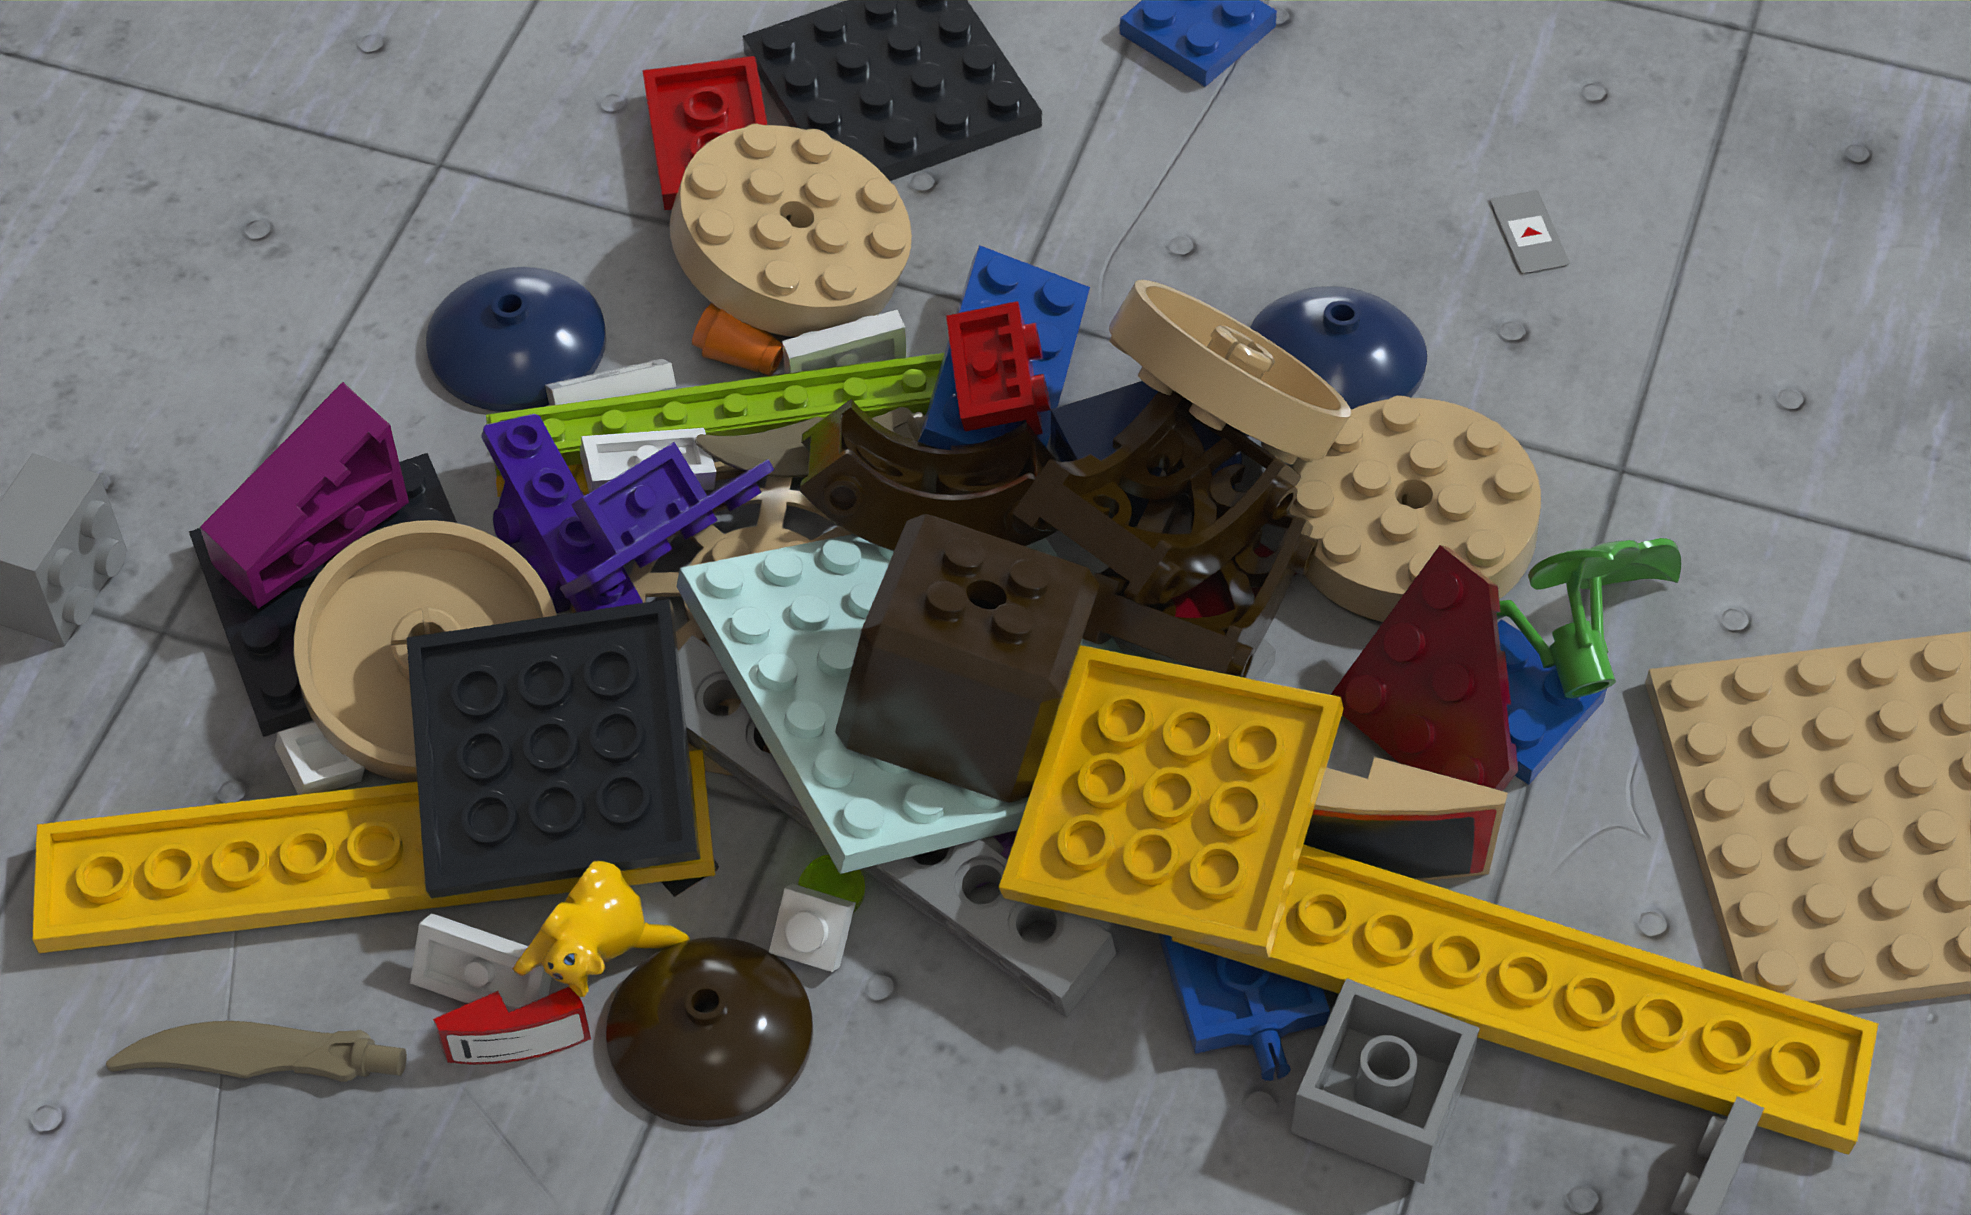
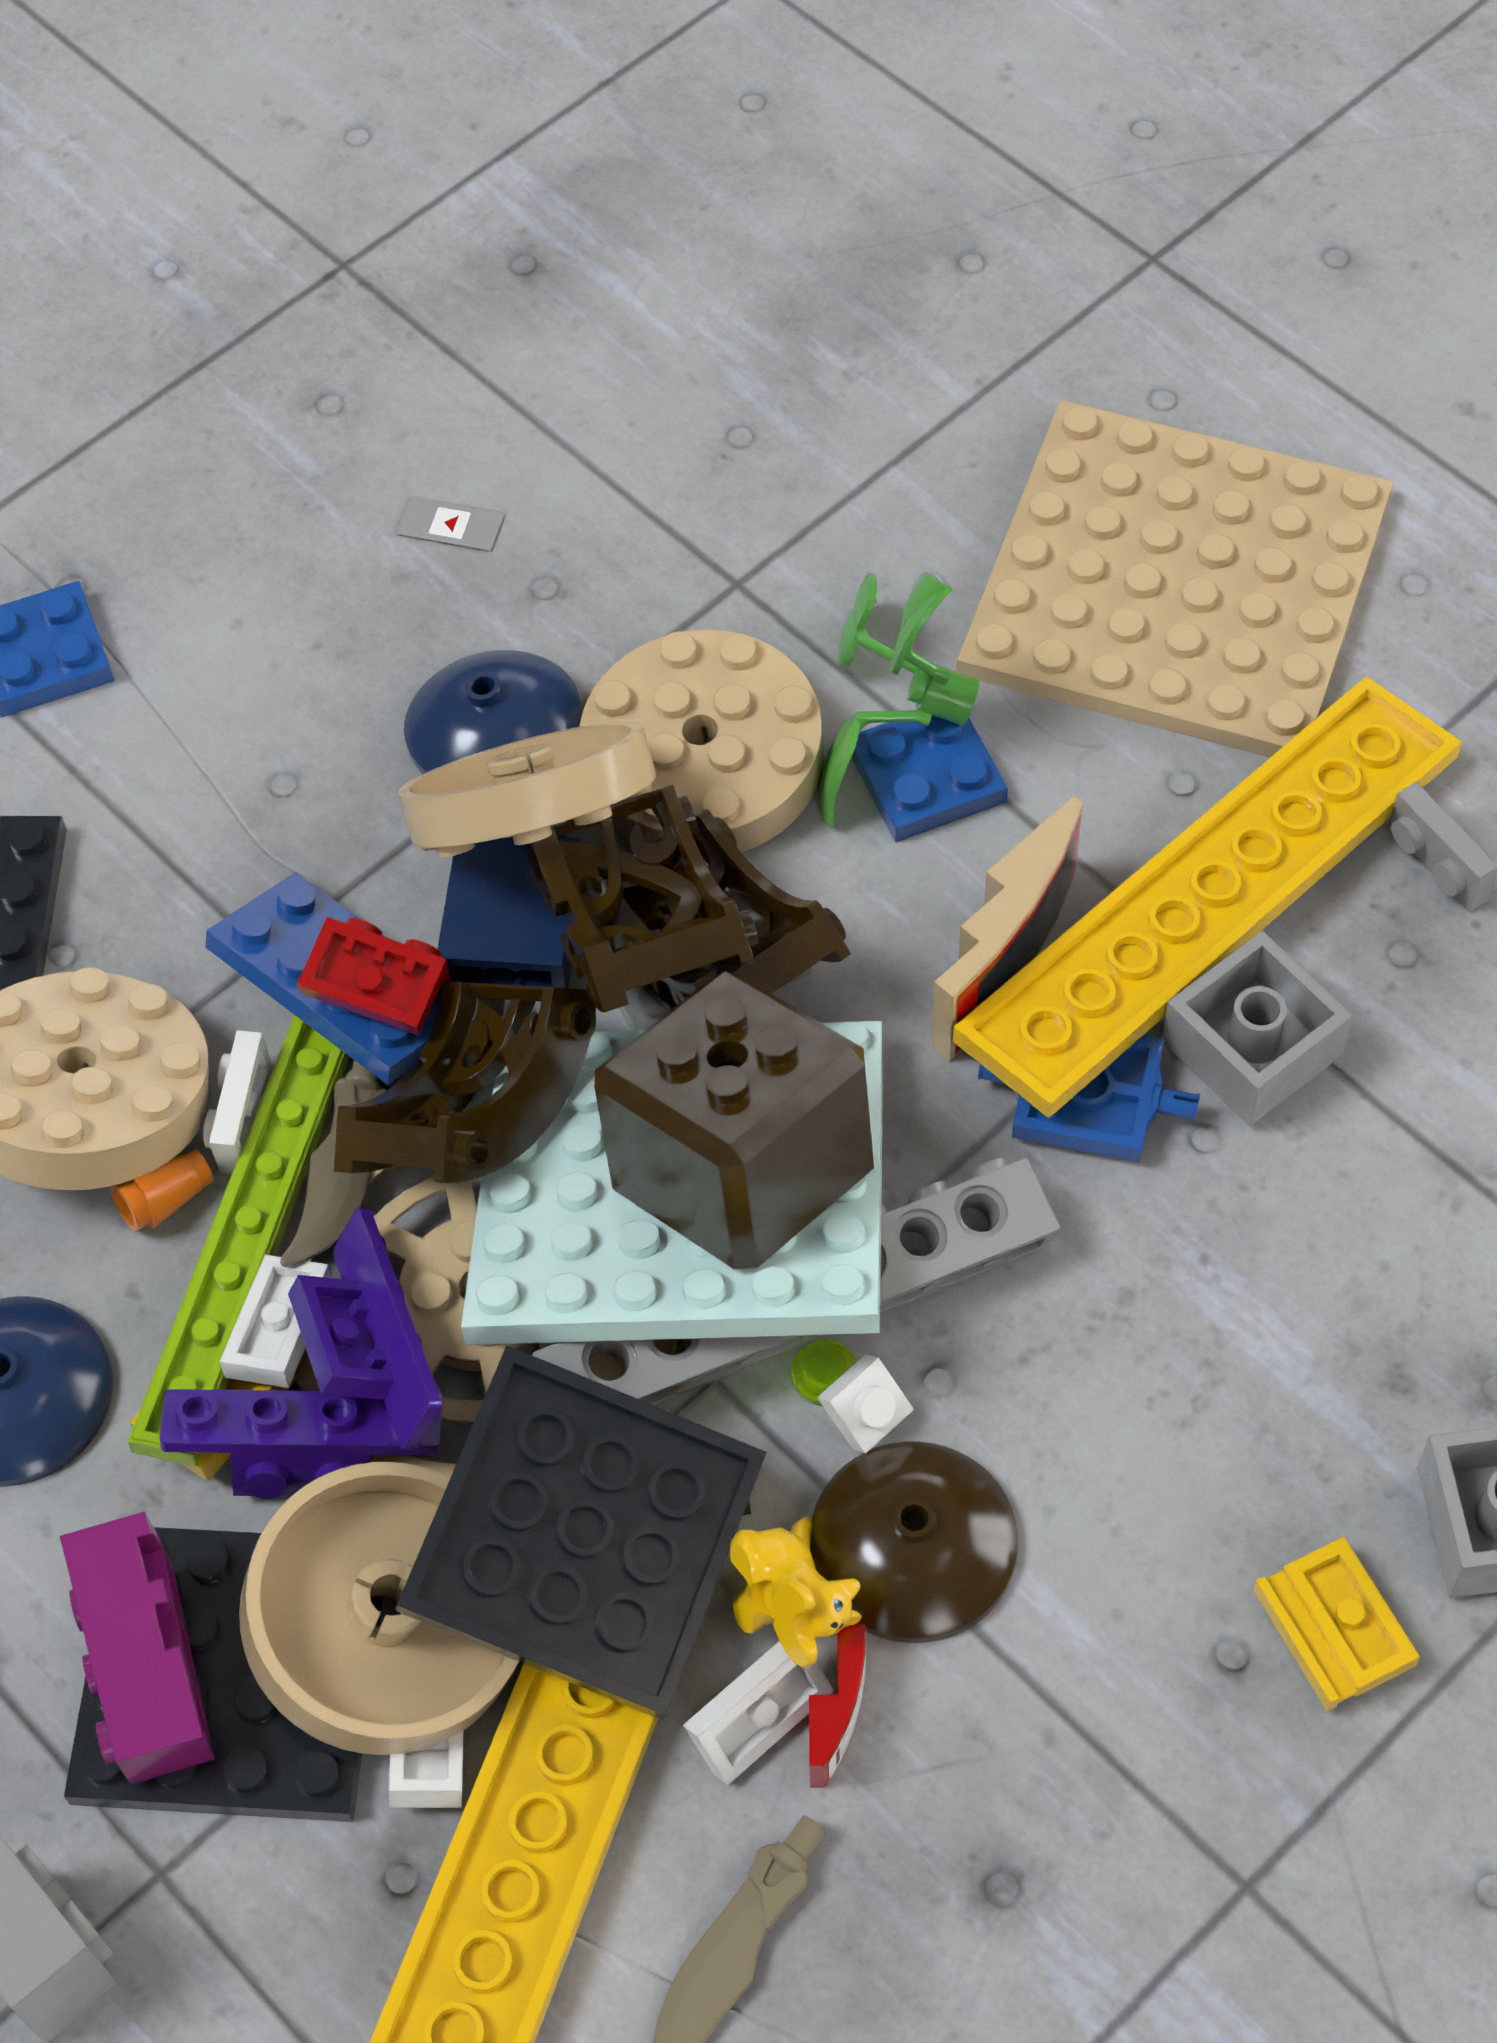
camera: 60 degrees left, 5 degrees up
white plate [545,359,676,406] -> none
yellow plate [999,645,1344,958] -> none
dark red plate [1330,545,1518,791] -> none

